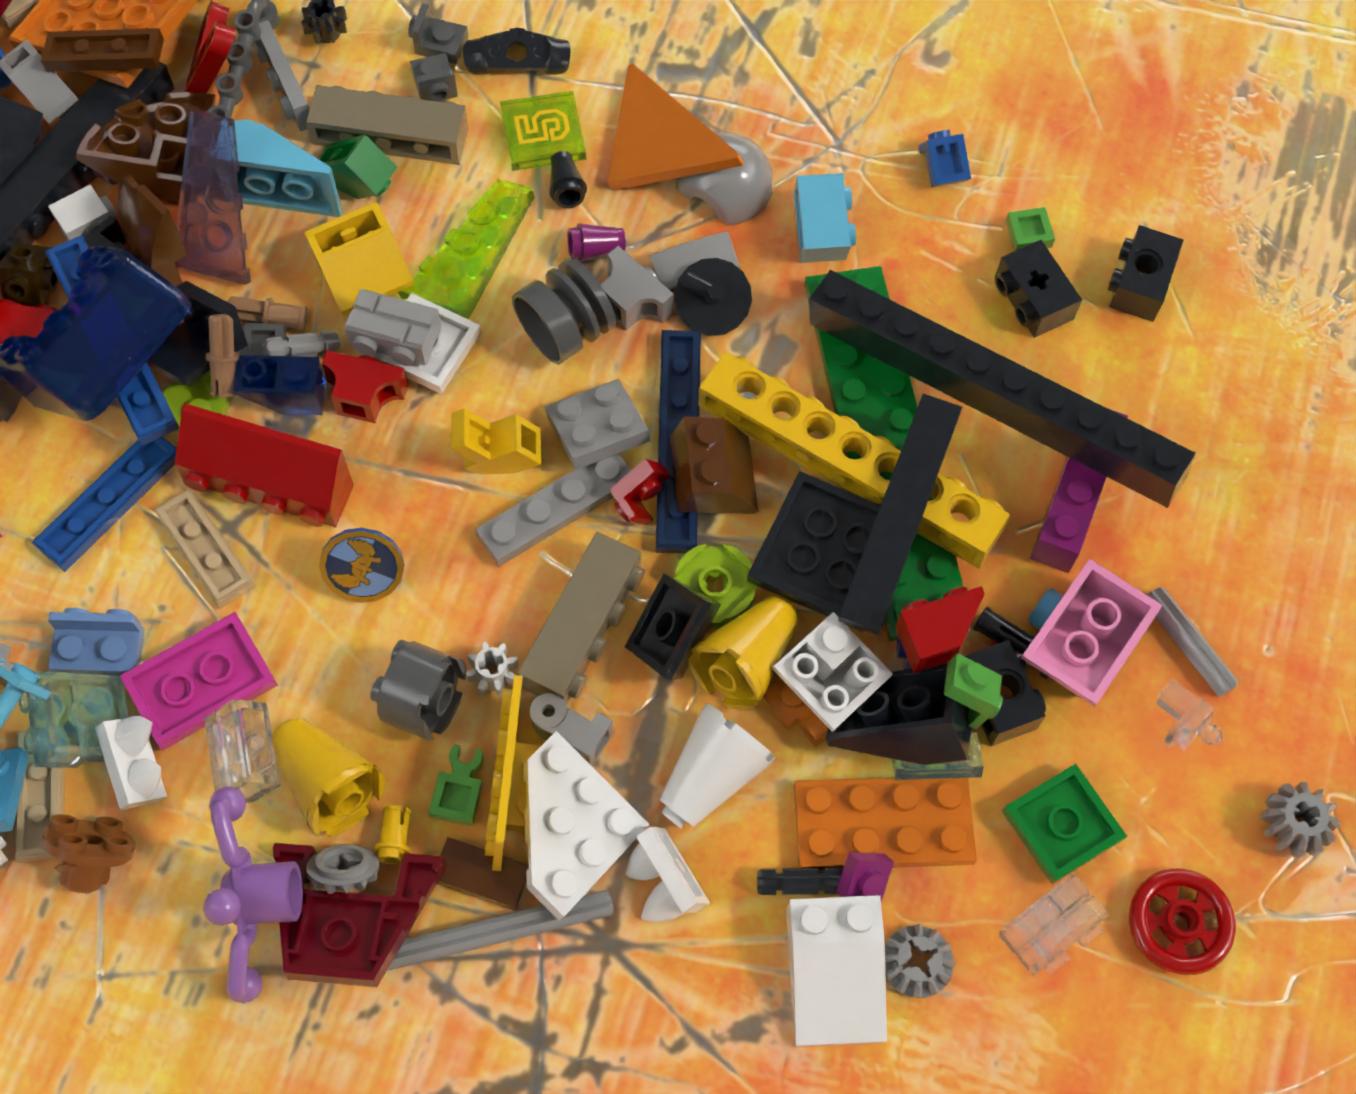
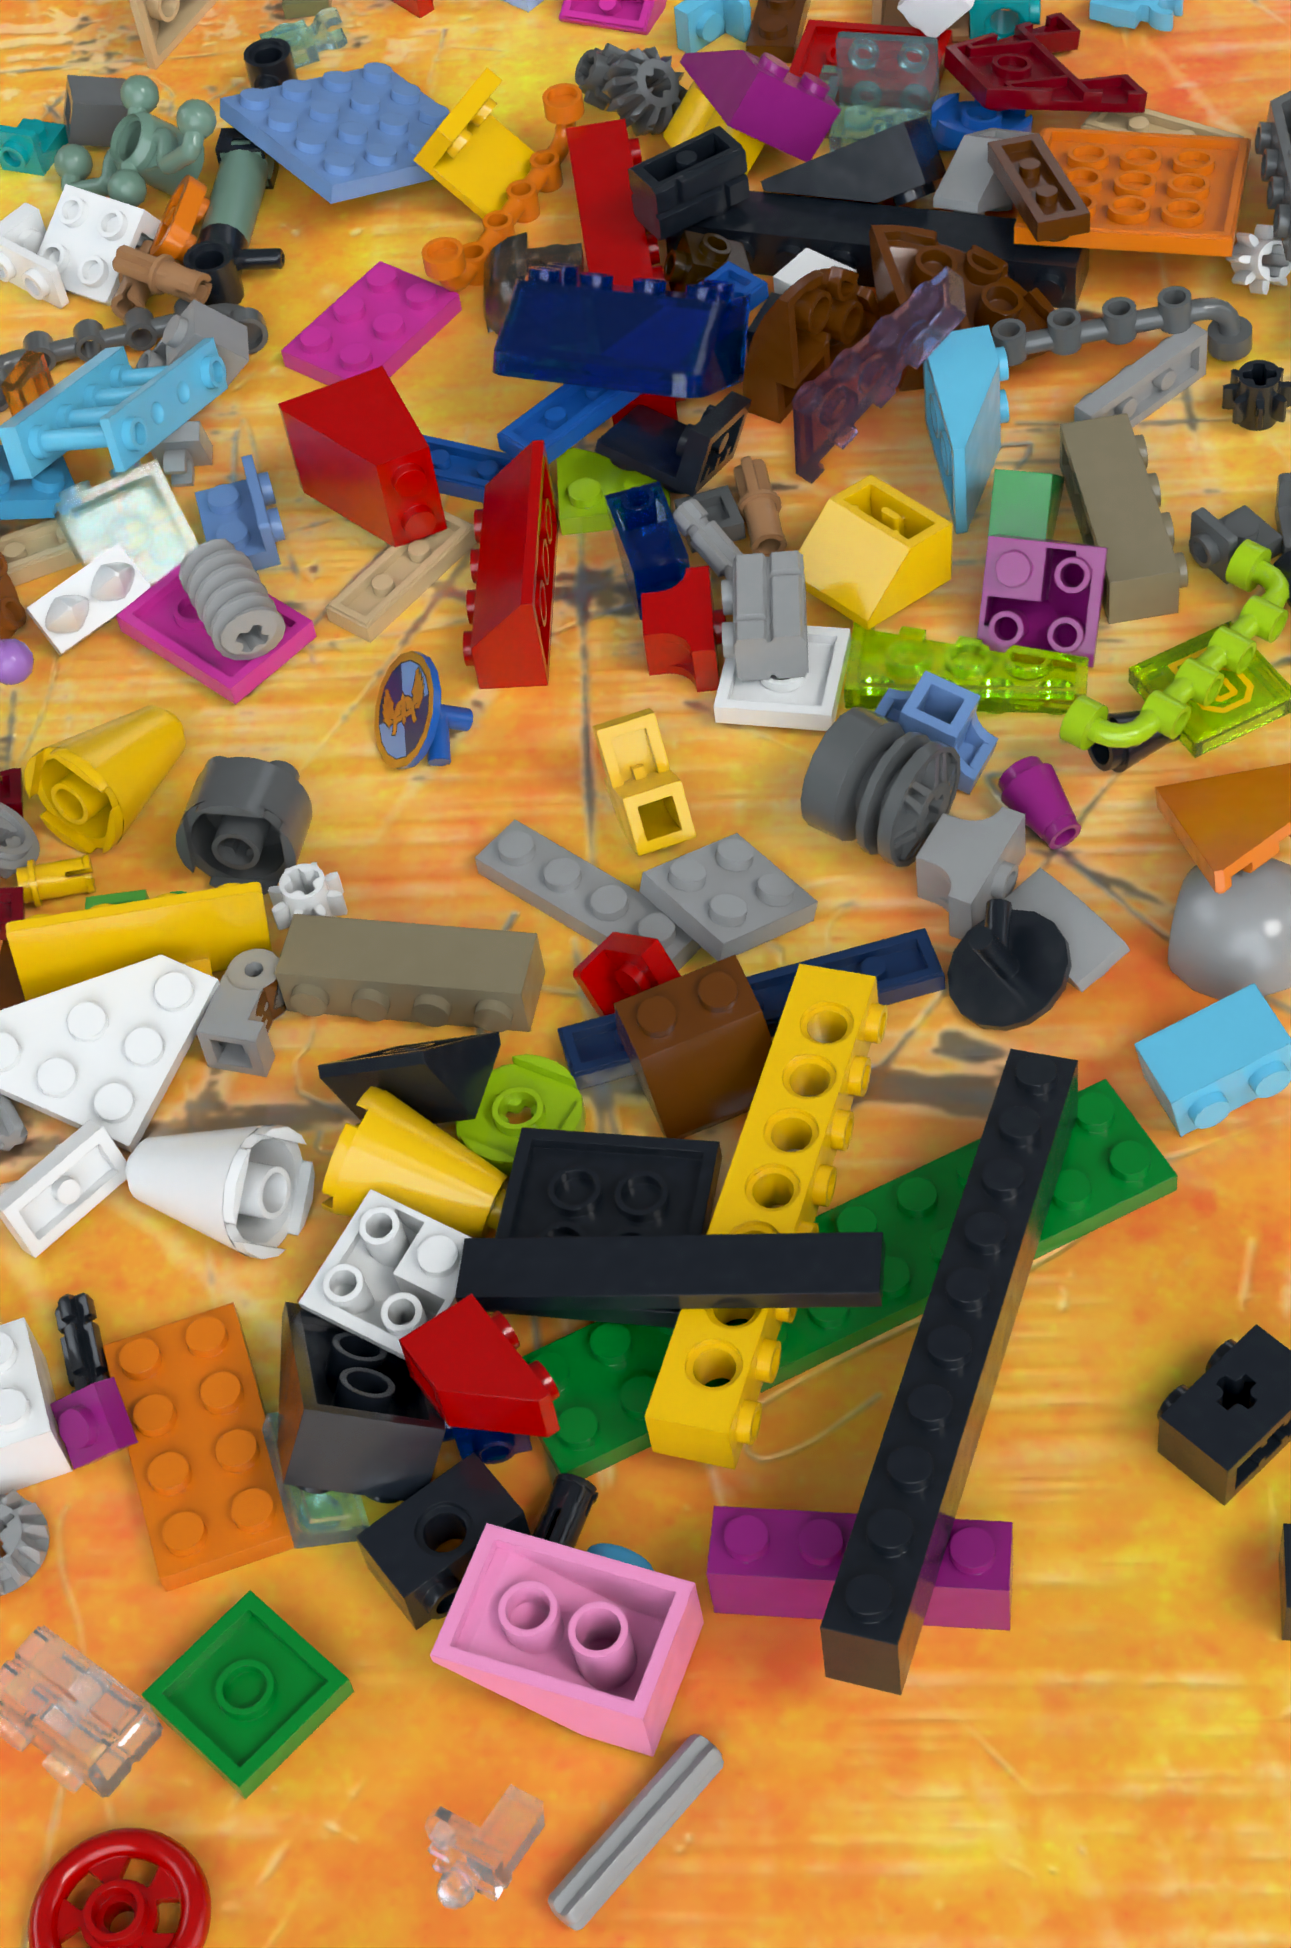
camera: 85 degrees right, 15 degrees down
red beam [184,1,235,93] -> none
clear brick [204,699,280,803] -> none
medium nougat axle [206,314,239,398] -> none
bright green bracket [944,653,1003,730] -> none
none -> light grey piece [179,539,286,660]
none -> red slope [278,366,447,548]
none -> medium blue brick [875,670,998,795]
none -> magenta slope [975,534,1108,667]
none -> lime bar [1059,539,1289,751]

